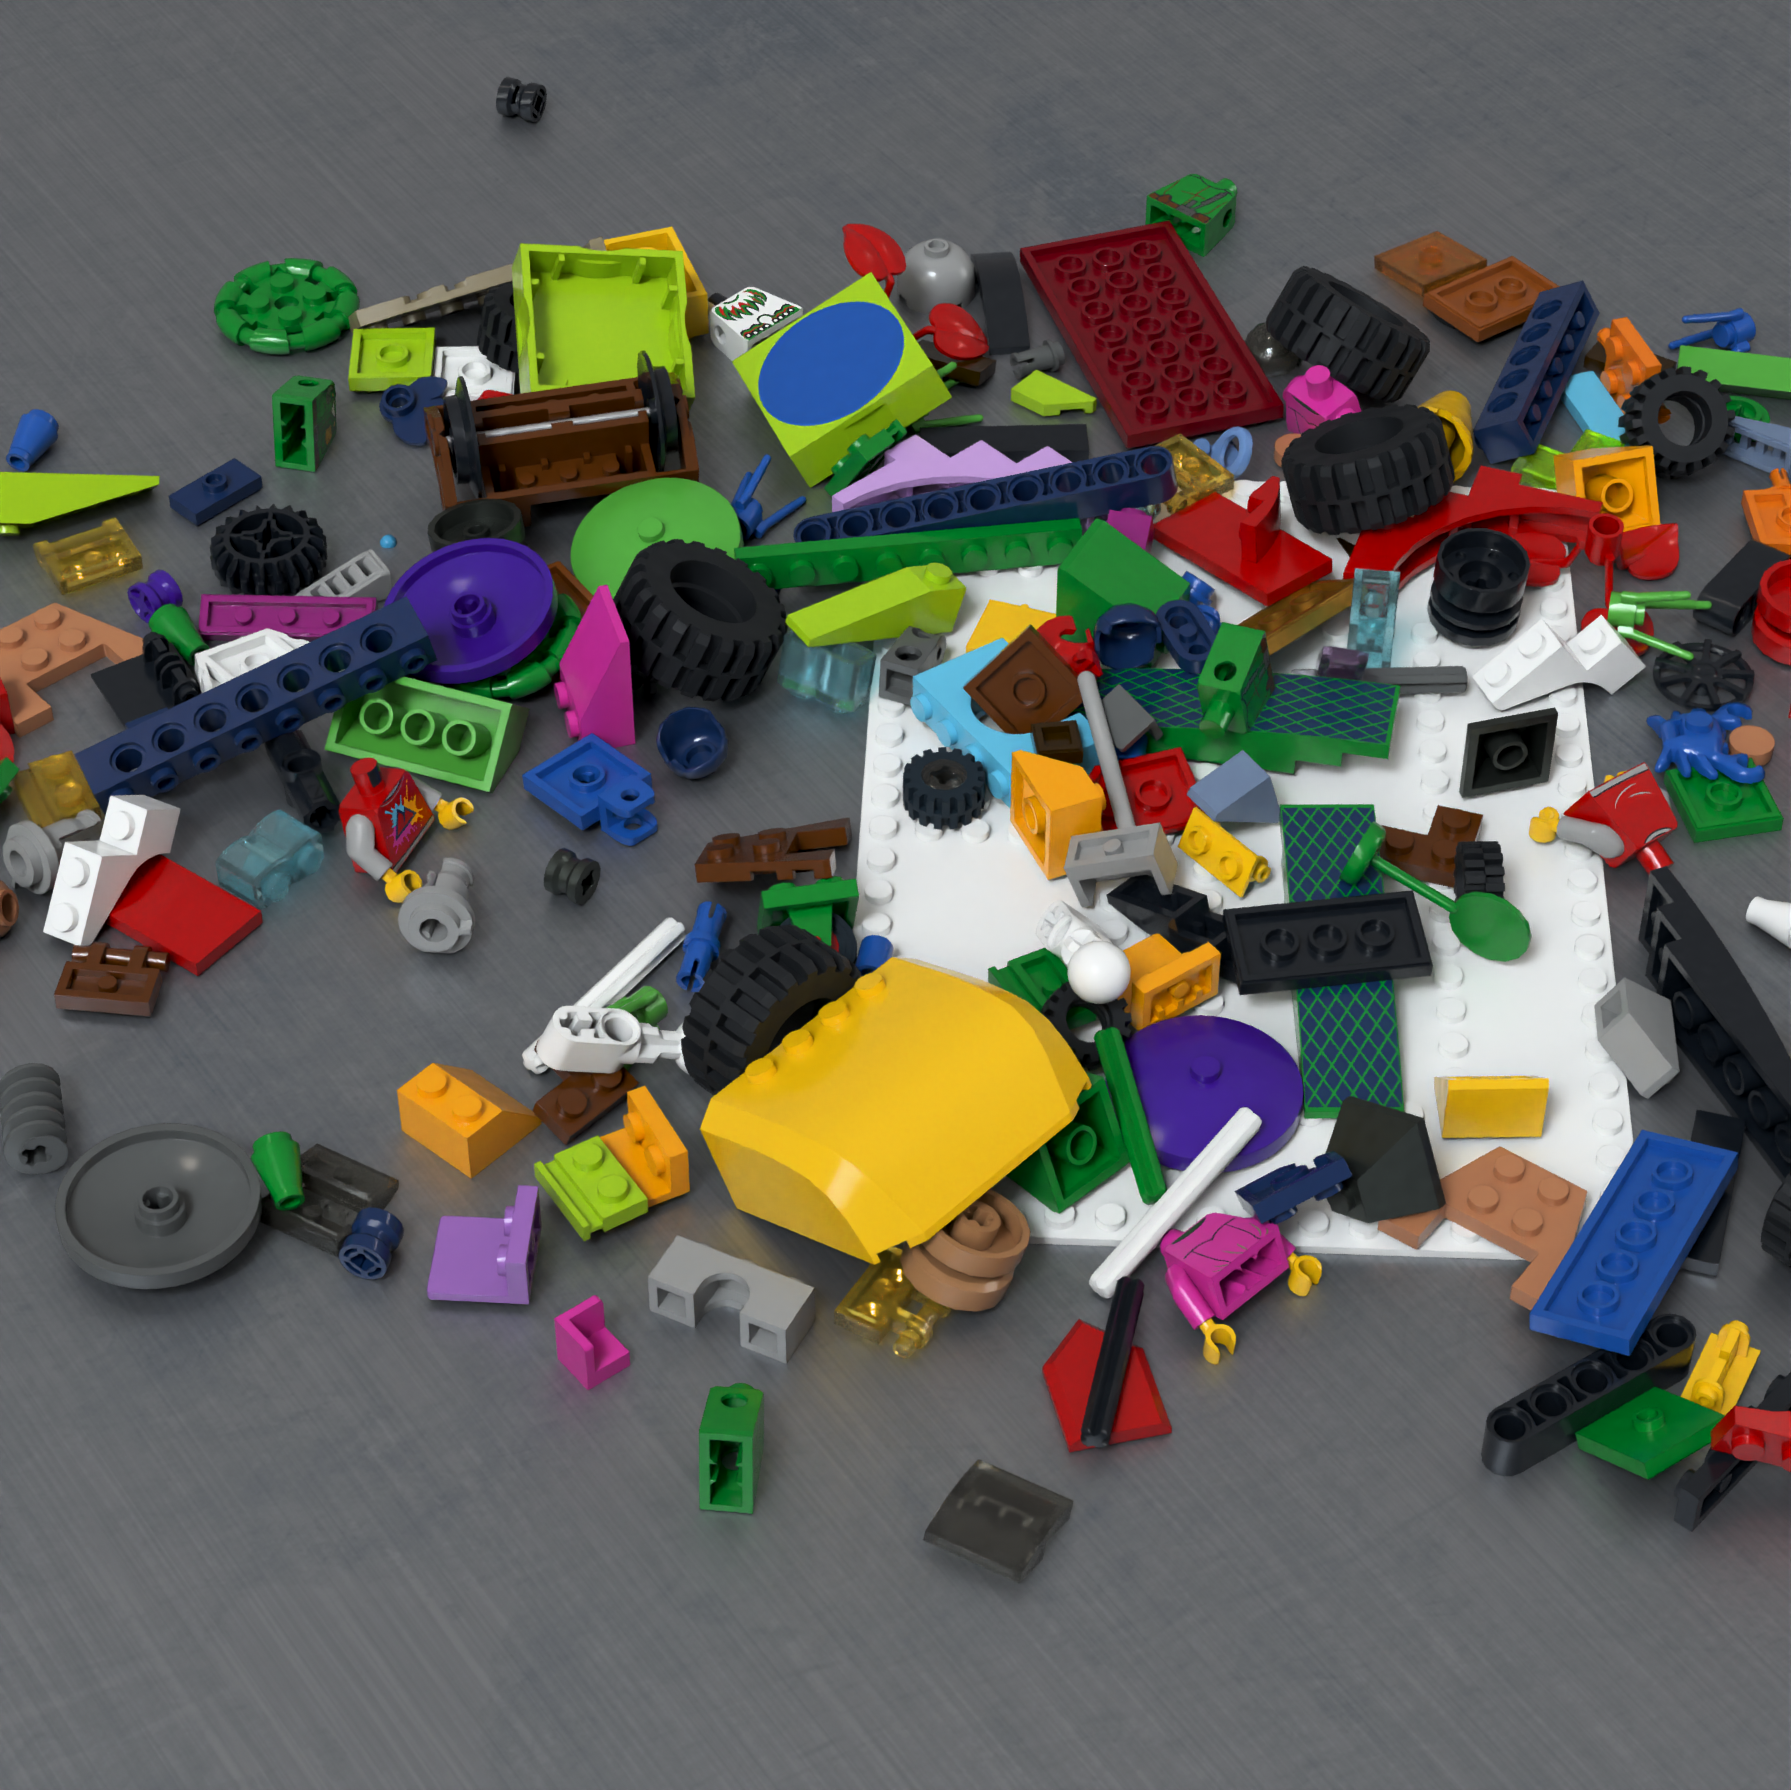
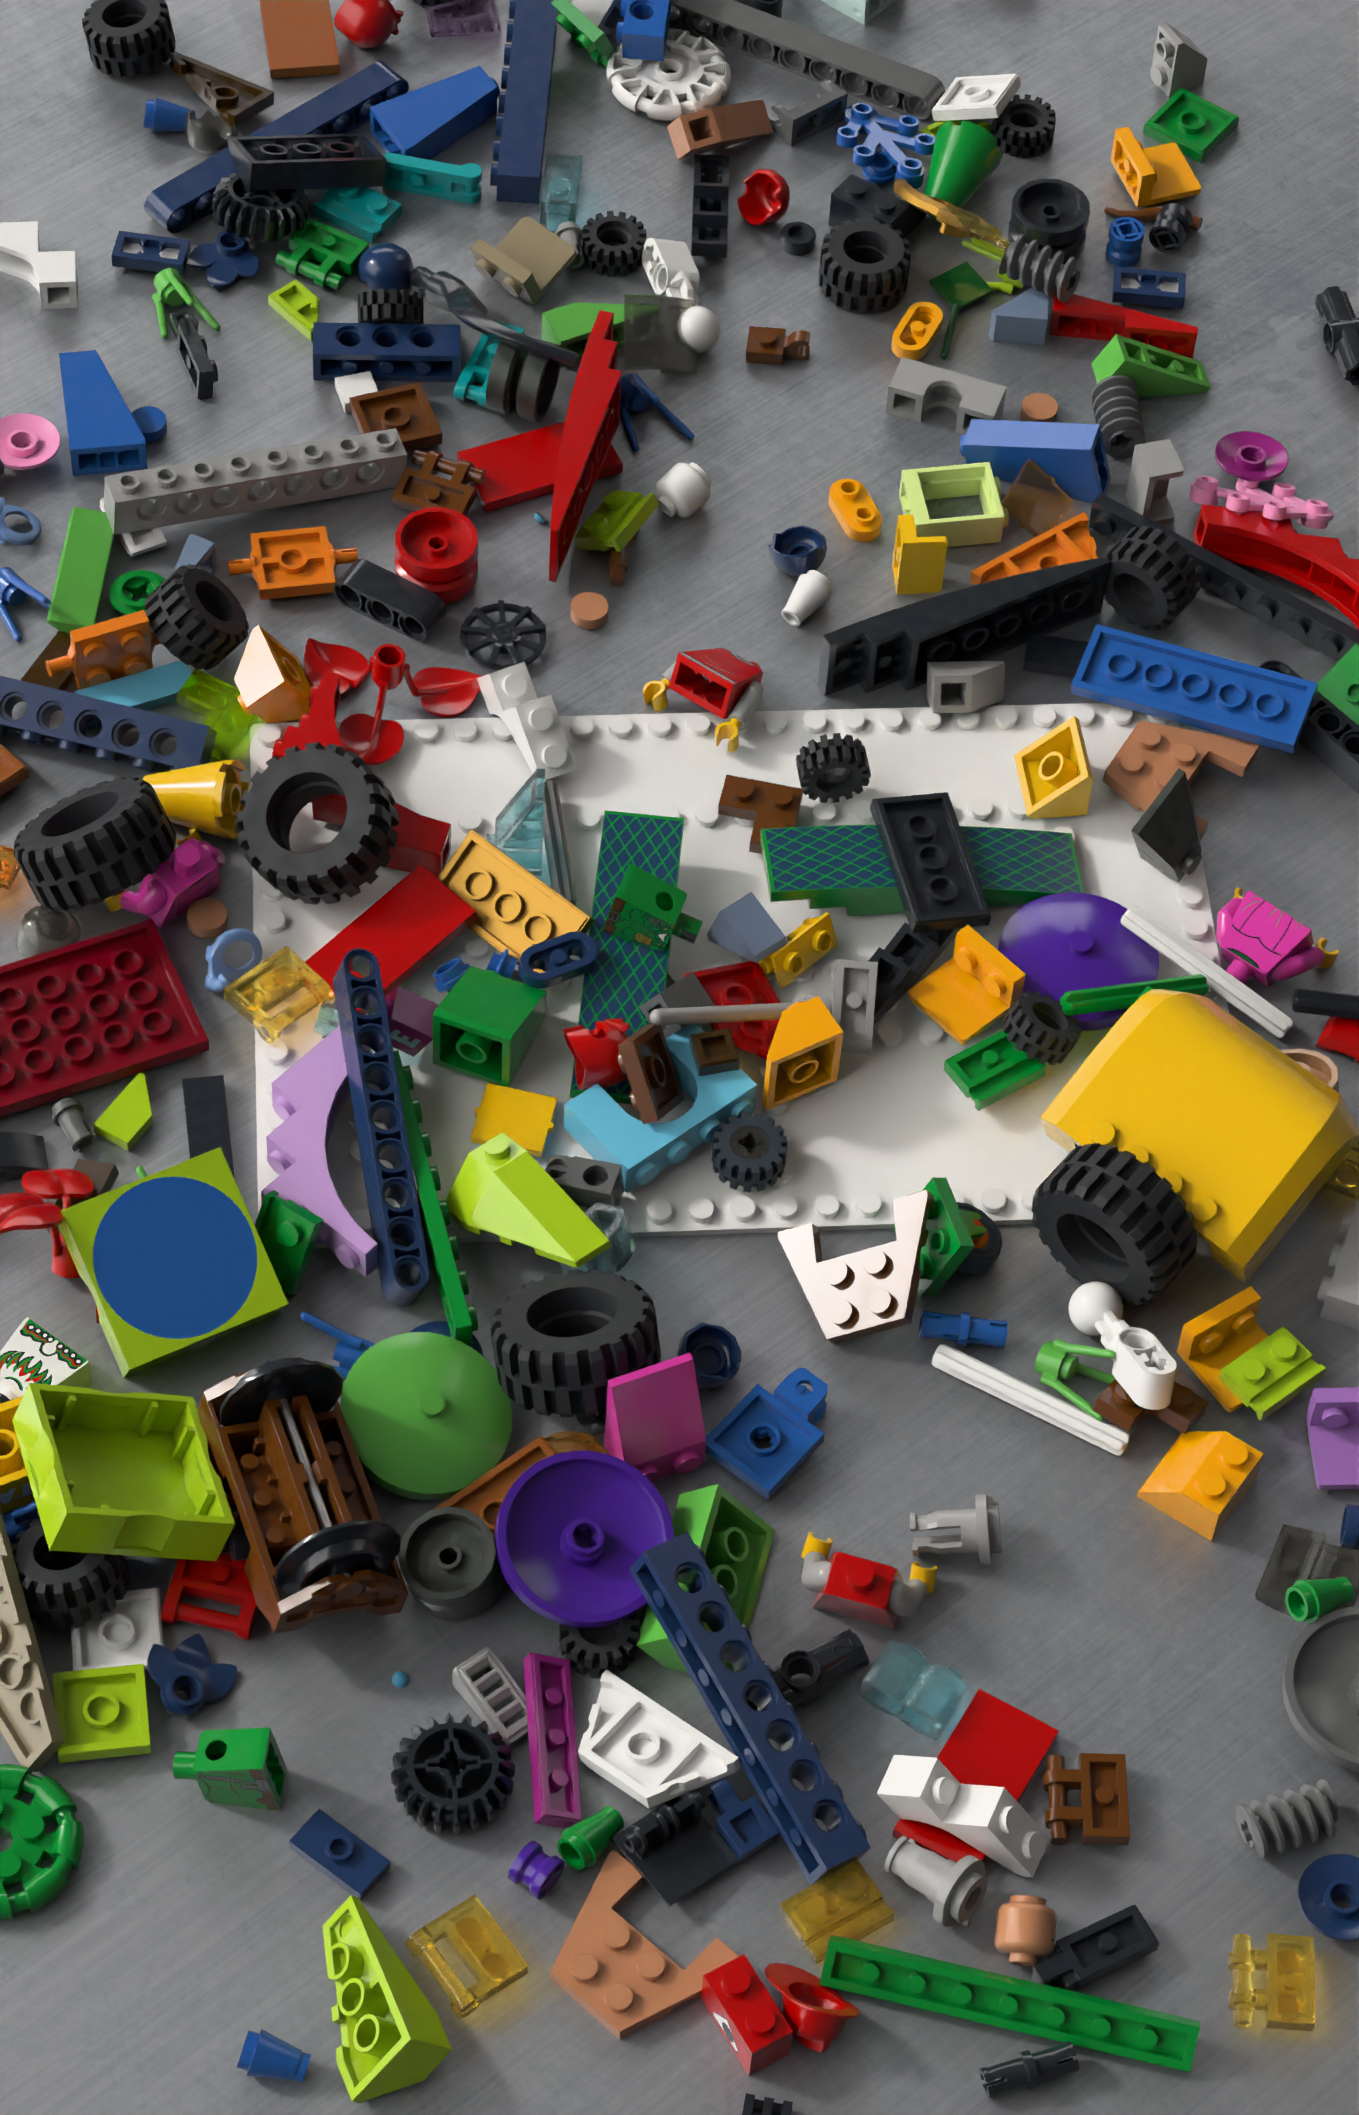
camera: 100 degrees left, 10 degrees up
pearl dark grey wheel [544,848,601,905] -> none
blue hinge [855,935,894,976] -> none
white beam [1036,900,1131,1004] -> none
dark blue hair [1093,603,1162,670] -> none
dark blue plate [1234,1151,1353,1224] -> none
red slope [1238,476,1281,564] -> none
clear purple slope [1314,646,1369,681] -> none
green piece [1339,821,1532,962] -> none
black wheel [1427,528,1530,646] -> none
pearl dark grey slope [1459,707,1558,798] -> none
bright green plant [1607,591,1712,661] -> none
blue animal [1646,702,1765,784] -> none
green tile [1663,758,1784,843] -> none
yellow hinge [1680,1320,1761,1415] -> none

